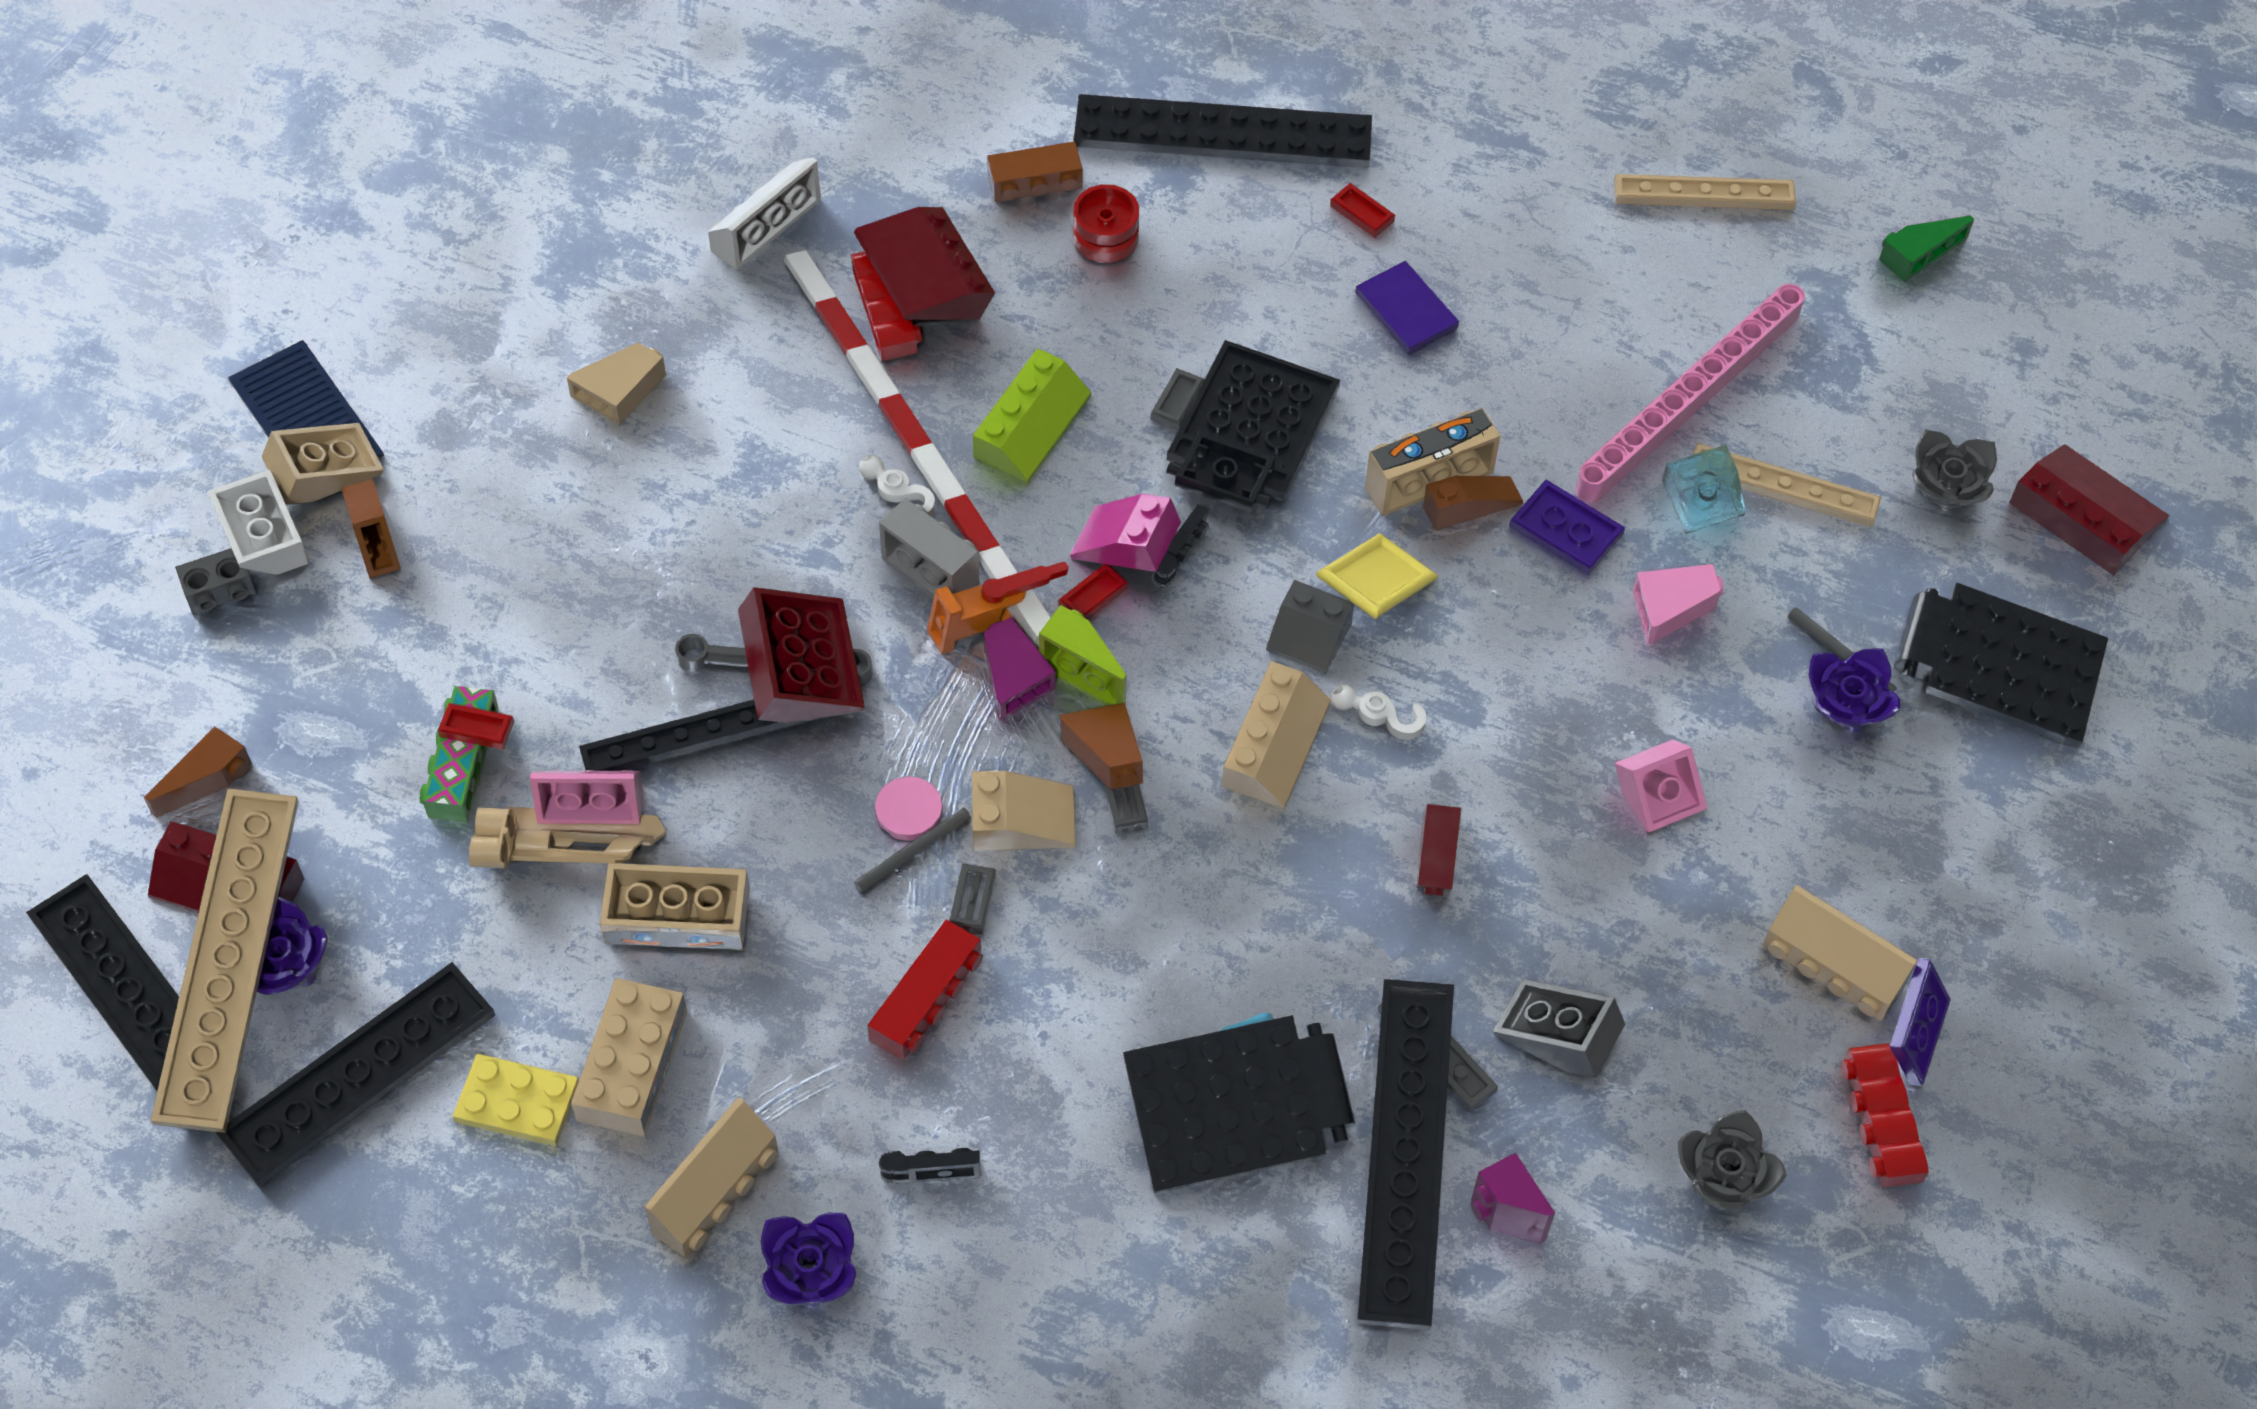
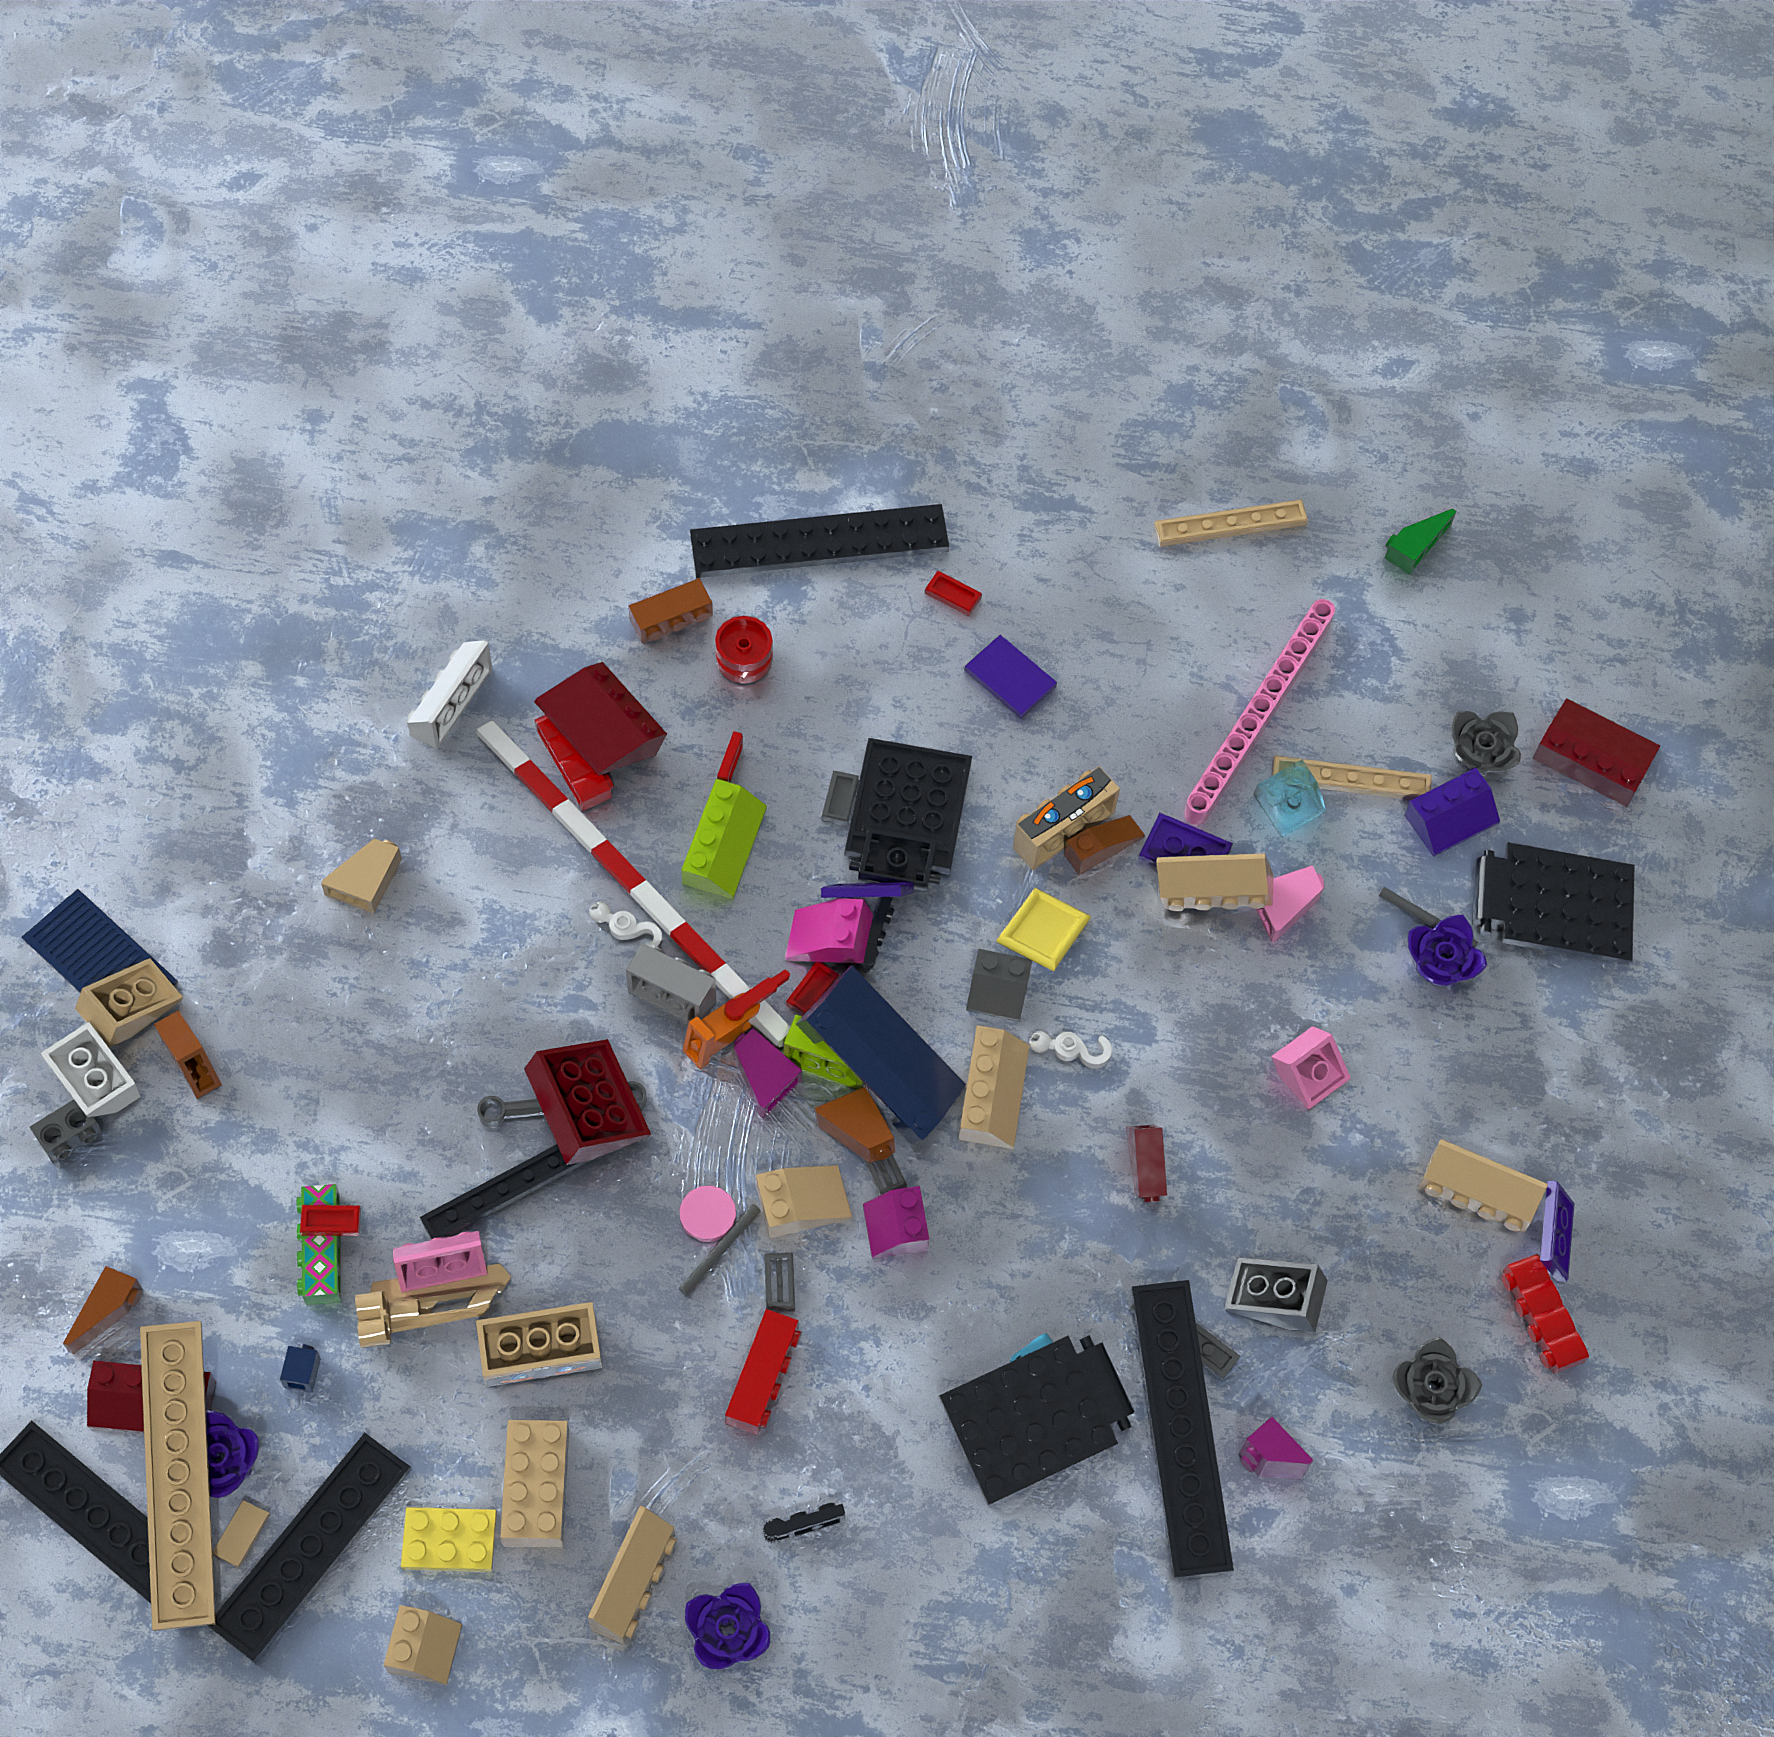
camera: 15 degrees left, 5 degrees up
none -> tan tile [213,1500,271,1569]
none -> dark blue brick [280,1344,321,1393]
none -> tan slope [383,1605,462,1685]
none -> red tile [717,731,743,782]
none -> dark blue slope [796,966,966,1144]
none -> dark purple tile [821,882,914,898]
none -> magenta slope [863,1186,930,1259]
none -> tan slope [1156,853,1274,911]
none -> dark purple slope [1404,768,1500,857]

